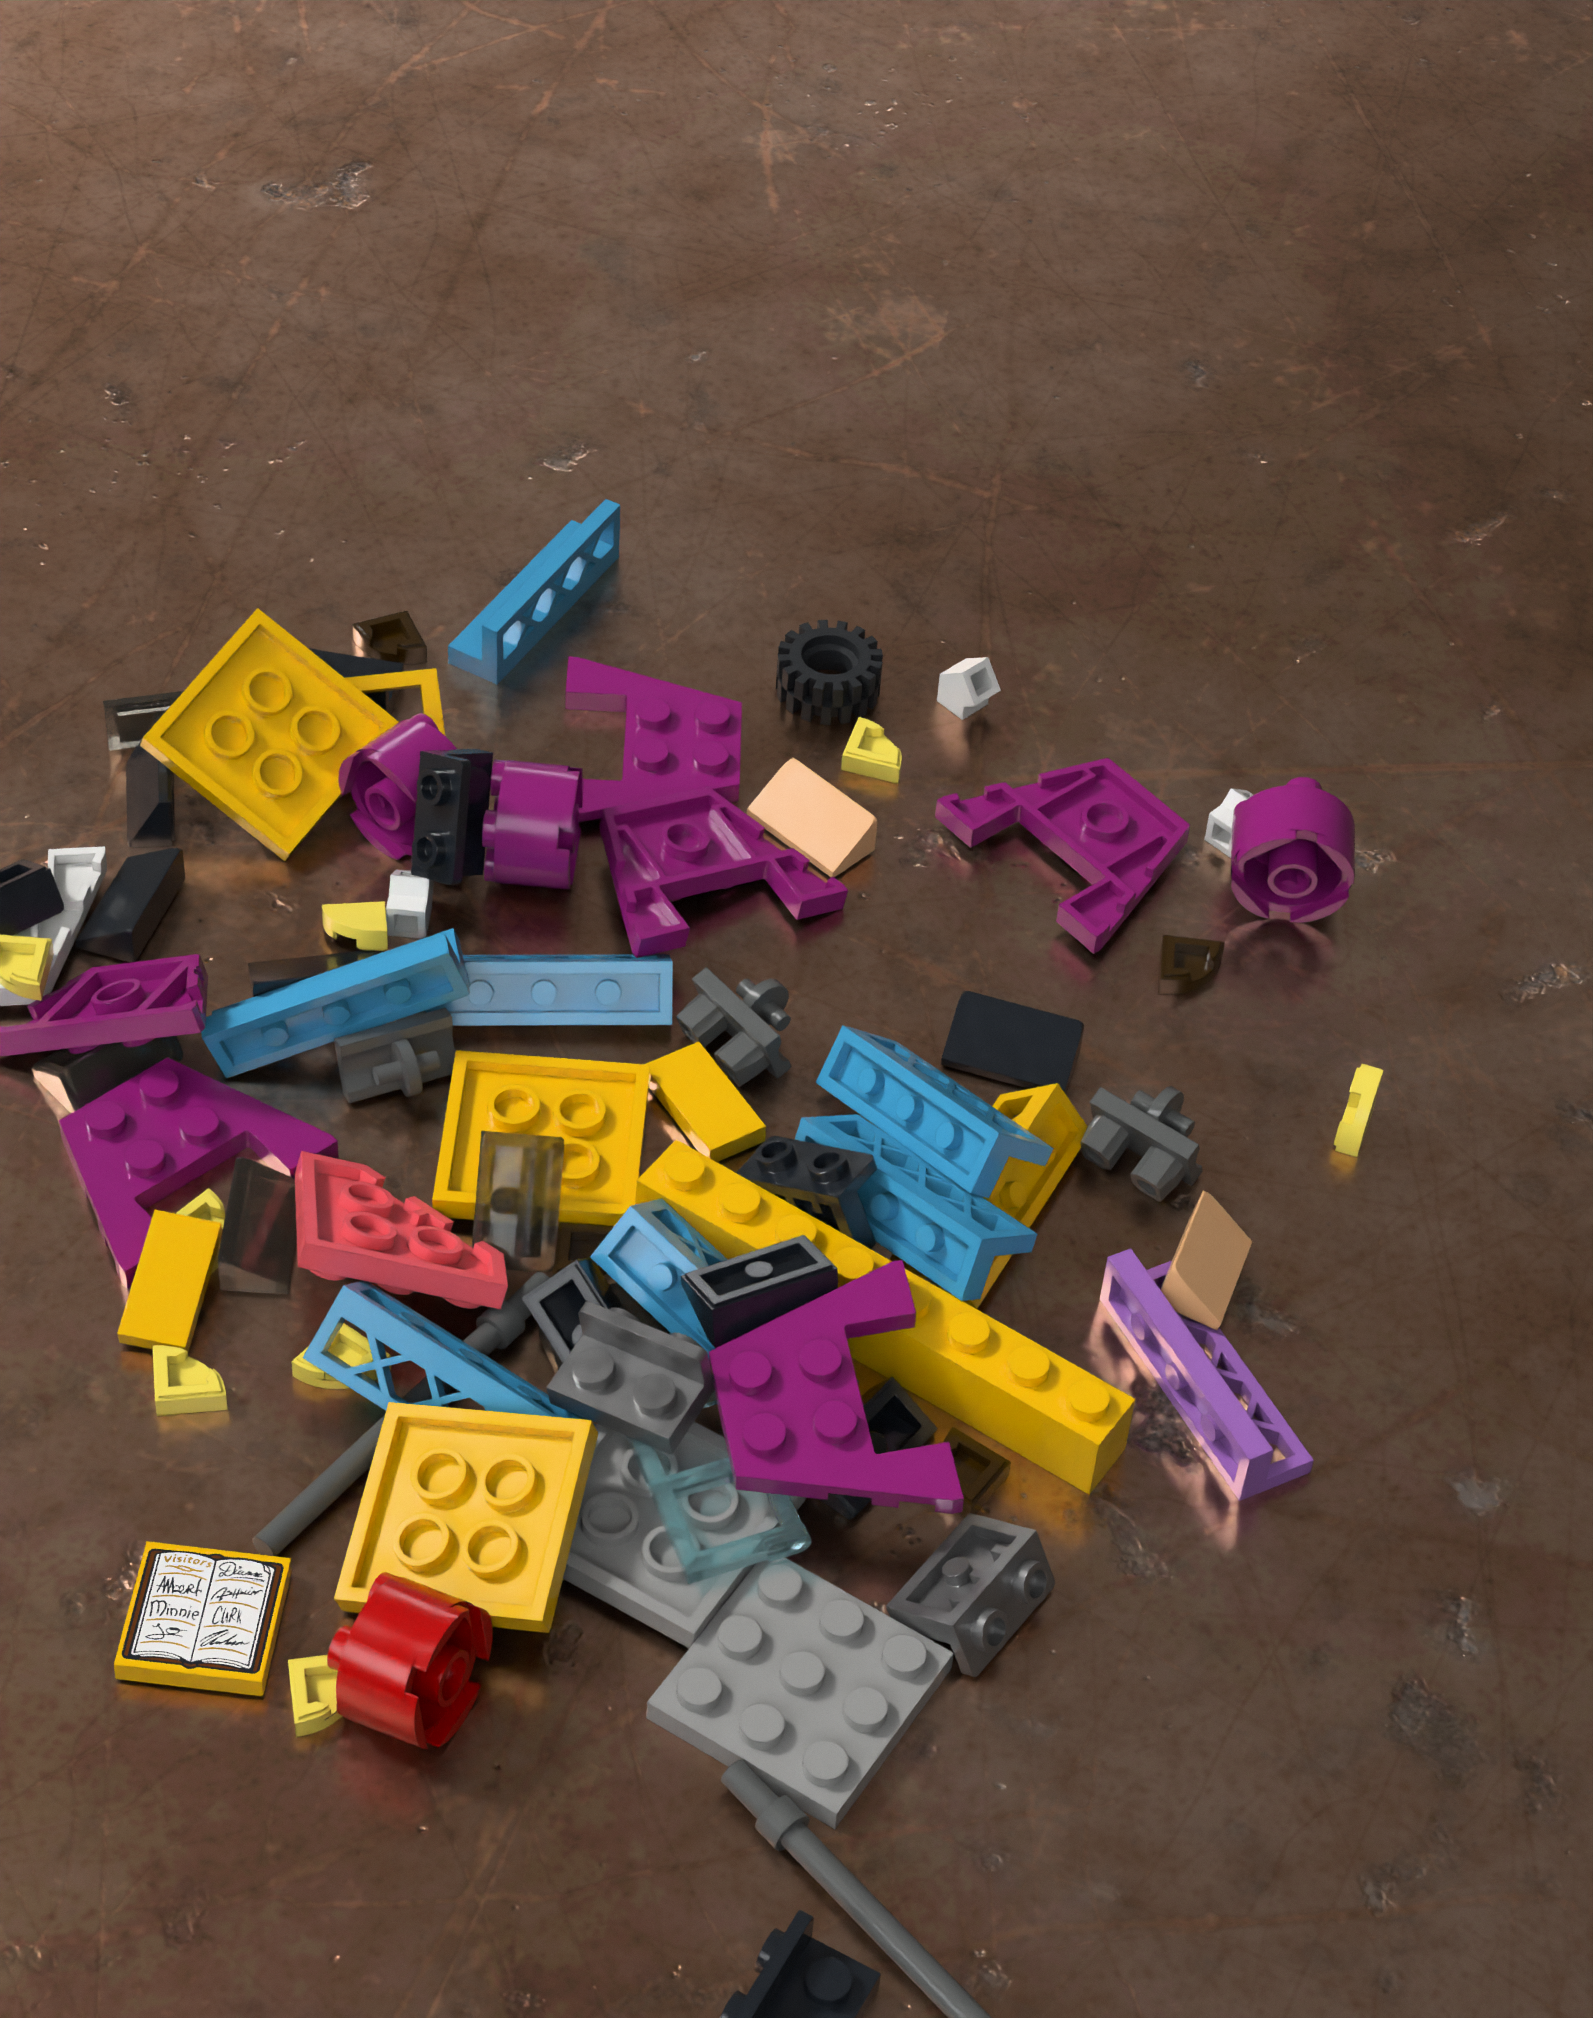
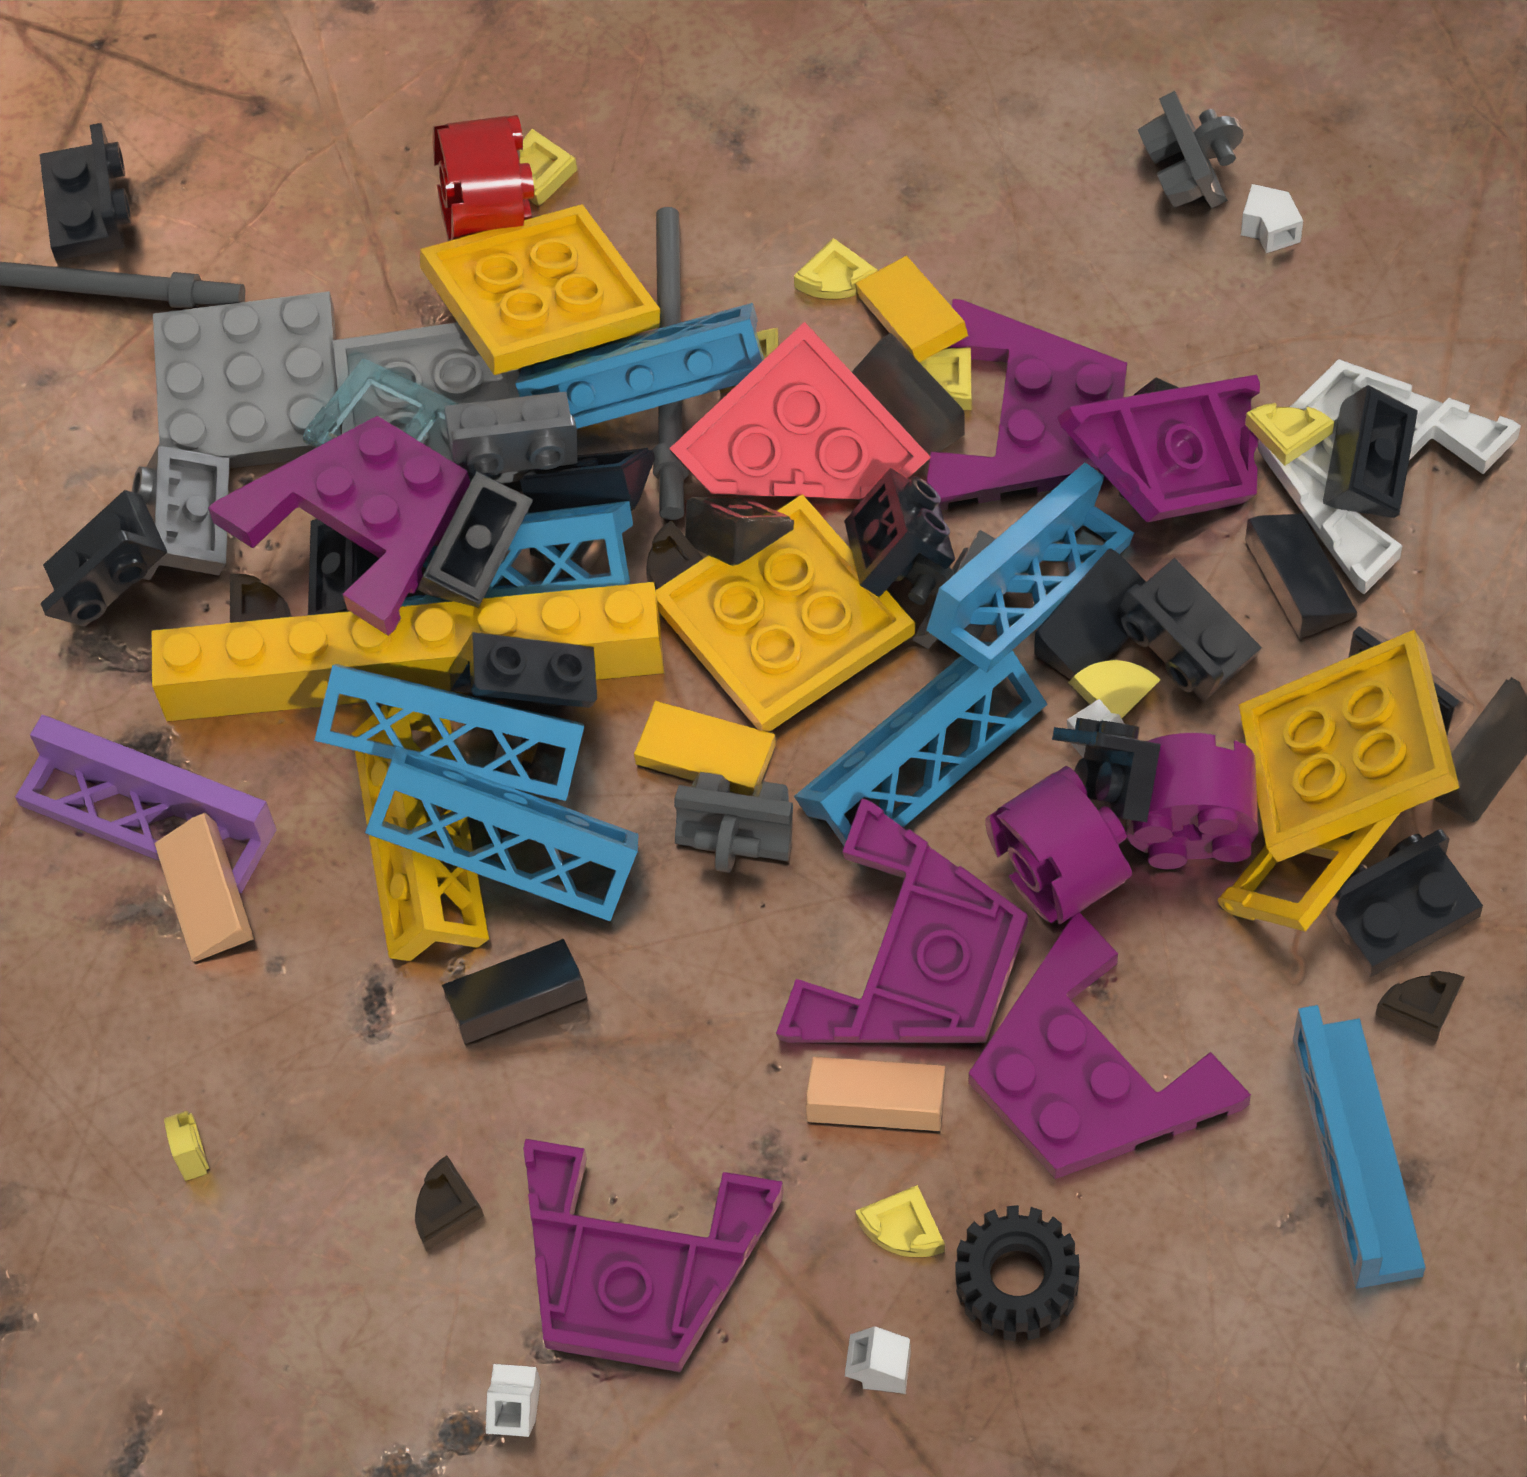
camera: 150 degrees right, 15 degrees up
tile [114,1541,292,1696] -> none
dark grey hips [1080,1086,1203,1202] -> none
magenta brick [1231,777,1355,923] -> none
none -> black bracket [41,490,167,627]
none -> black bracket [844,468,955,597]
none -> black bracket [1117,558,1262,703]

